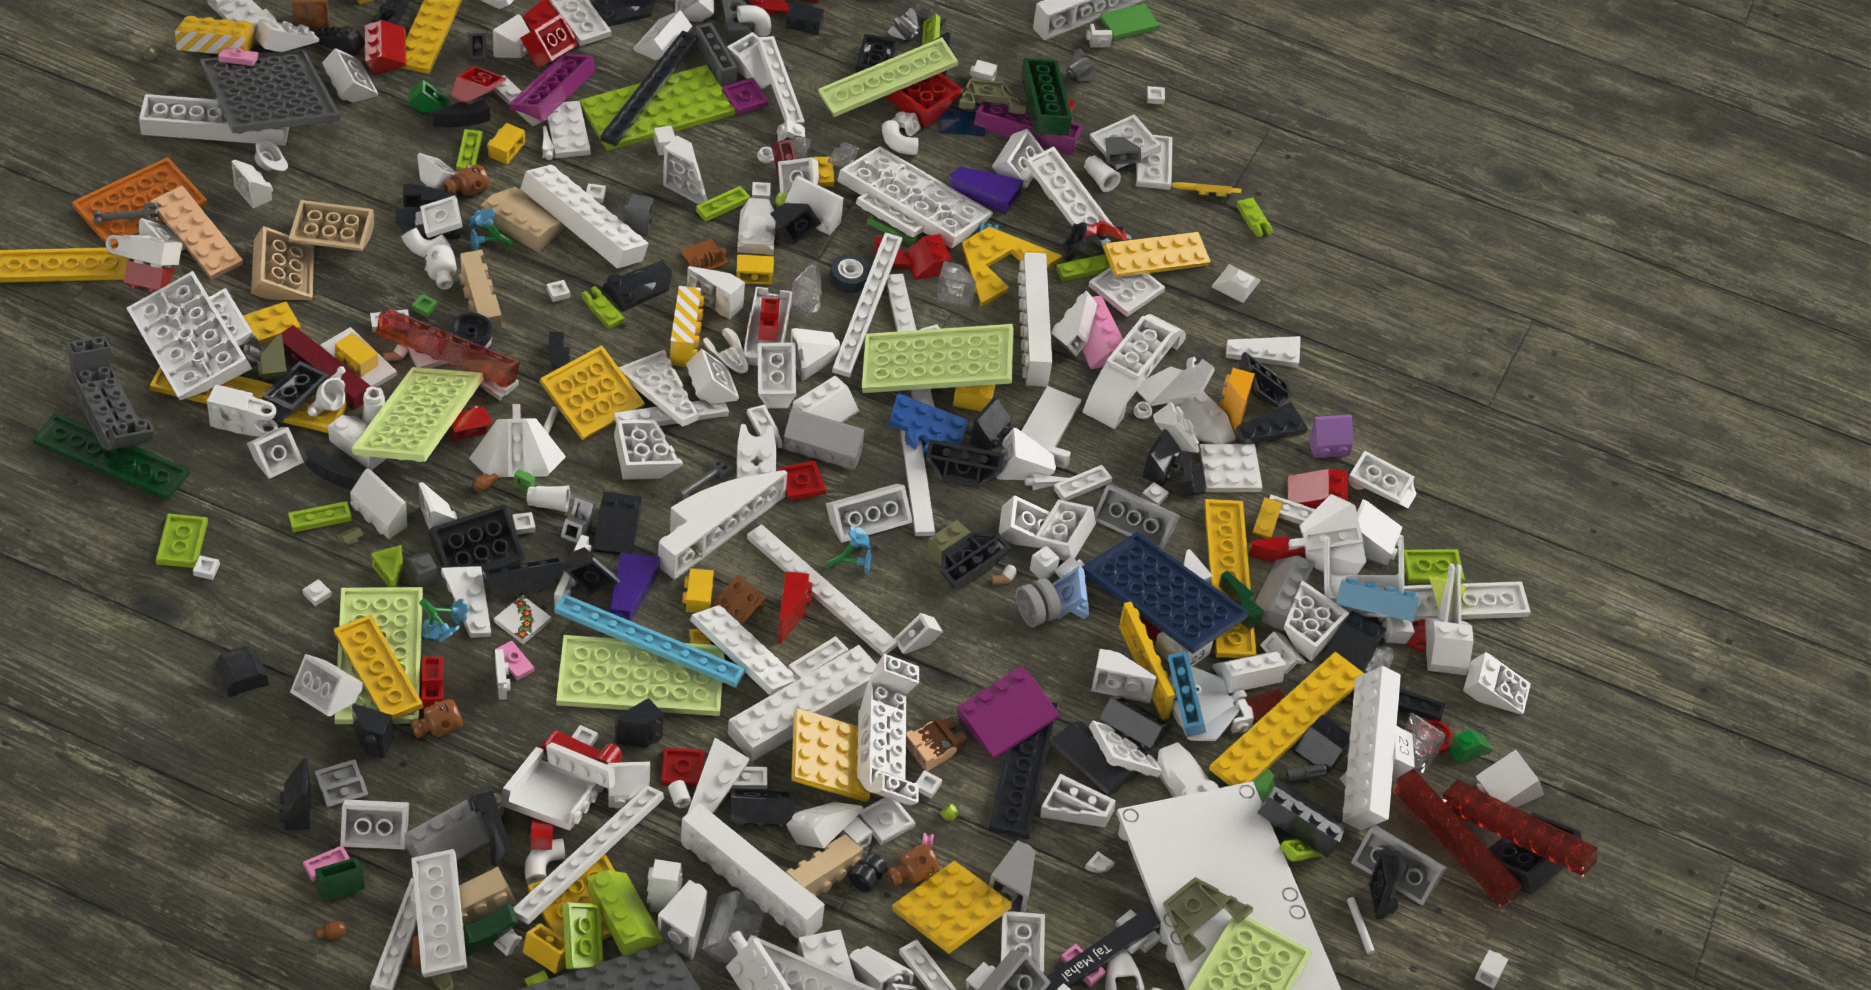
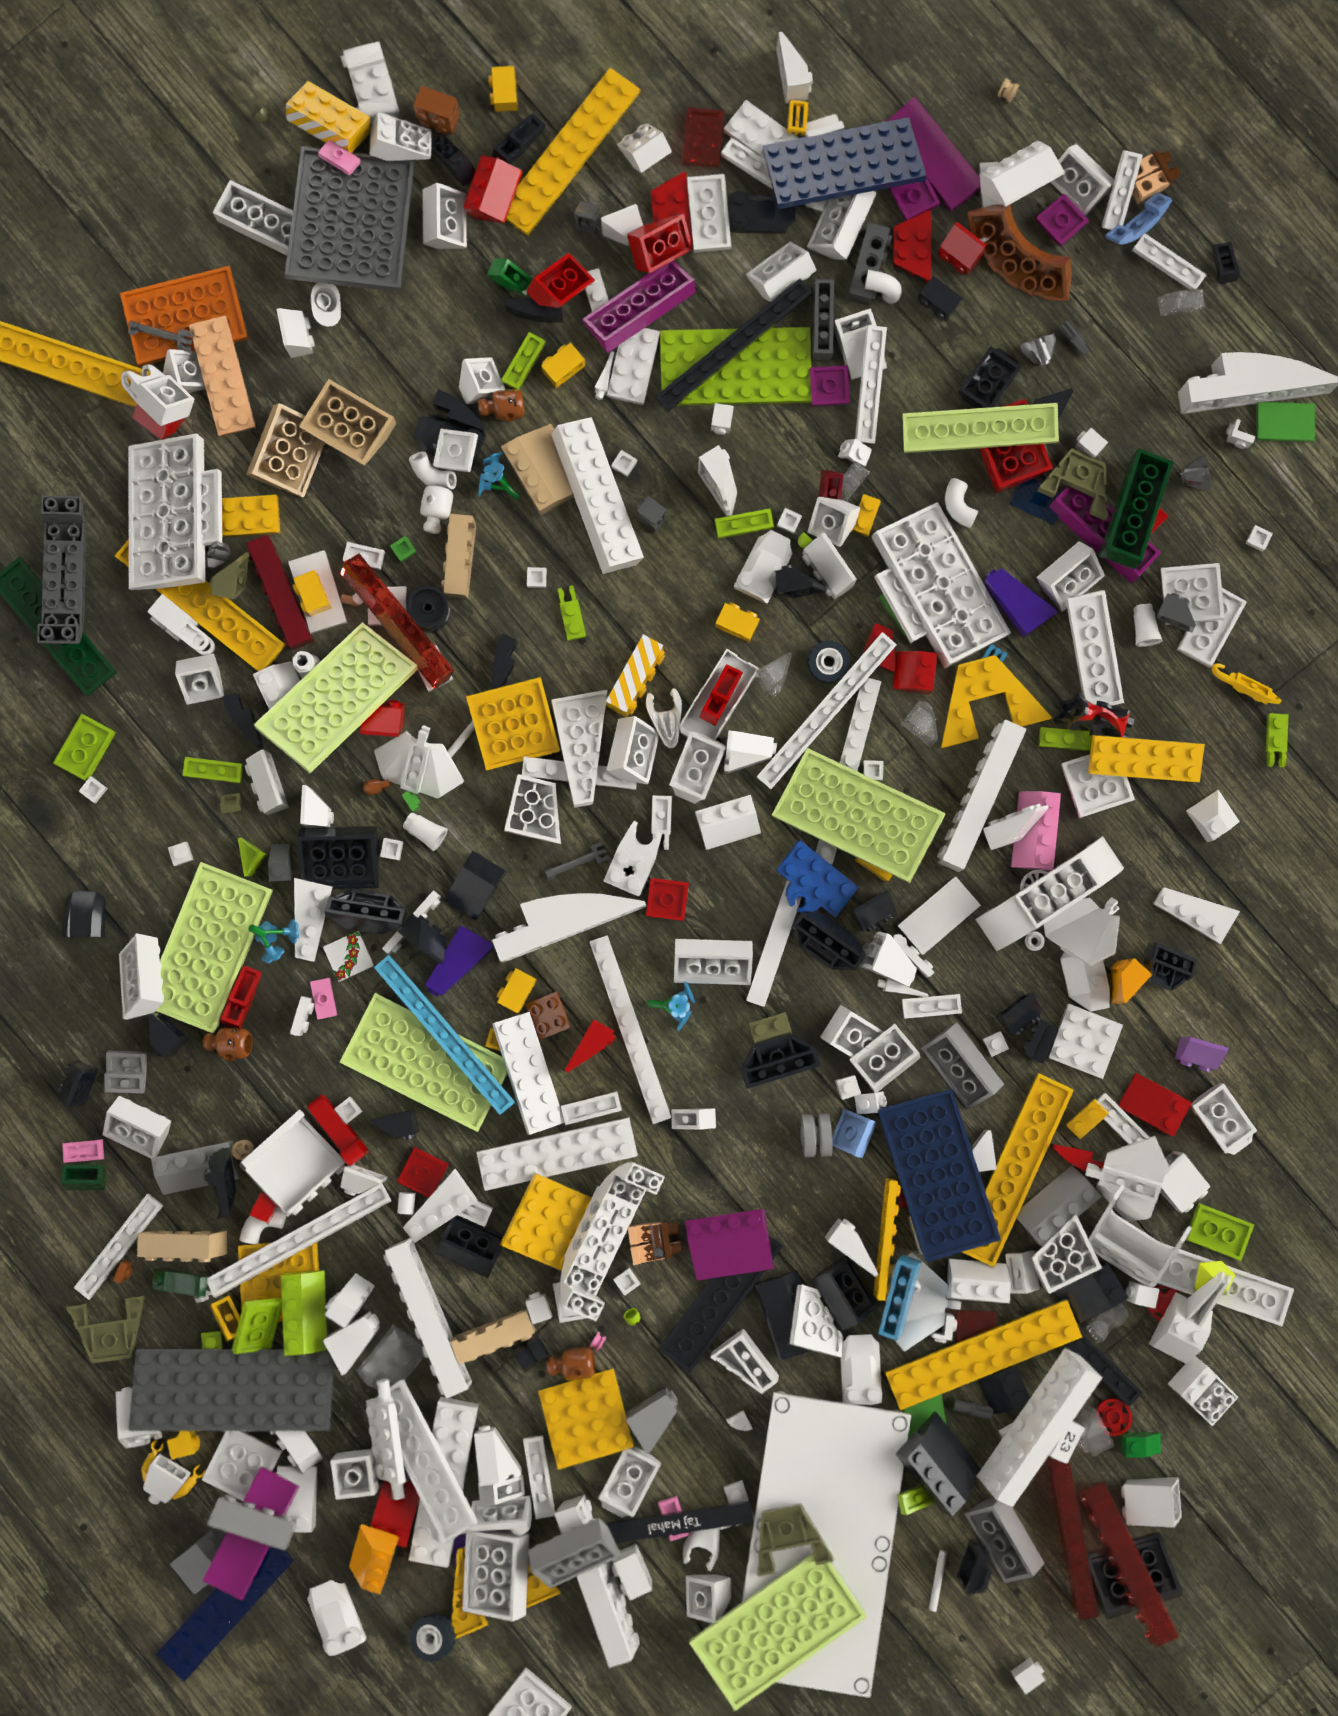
camera: 30 degrees right, 35 degrees up
black slope [262,361,330,423] -> none
white piece [307,366,345,417] -> none
dark orange cylinder [315,921,347,940] -> none
yellow plate [334,615,423,720] -> none
white plate [411,849,467,978] -> none
white plate [546,743,615,789] -> none
flat silver brick [561,496,596,543] -> none
black slope [603,260,673,311] -> none
dark orange hinge [680,239,729,270] -> none
white slope [687,266,745,319] -> none
white plate [757,147,774,163] -> none
light grey slope [783,408,865,470] -> none
white slope [786,802,863,848] -> none
clear slope [828,142,859,168] -> none
white bracket [892,111,921,137] -> none
lime plate [922,14,941,46] -> none
arm [991,565,1017,585] -> none
white slope [1153,402,1199,453] -> none
dark green slope [1219,571,1264,630] -> none
black wing [1235,402,1308,445] -> none
dark azure brick [1336,577,1419,622] -> none

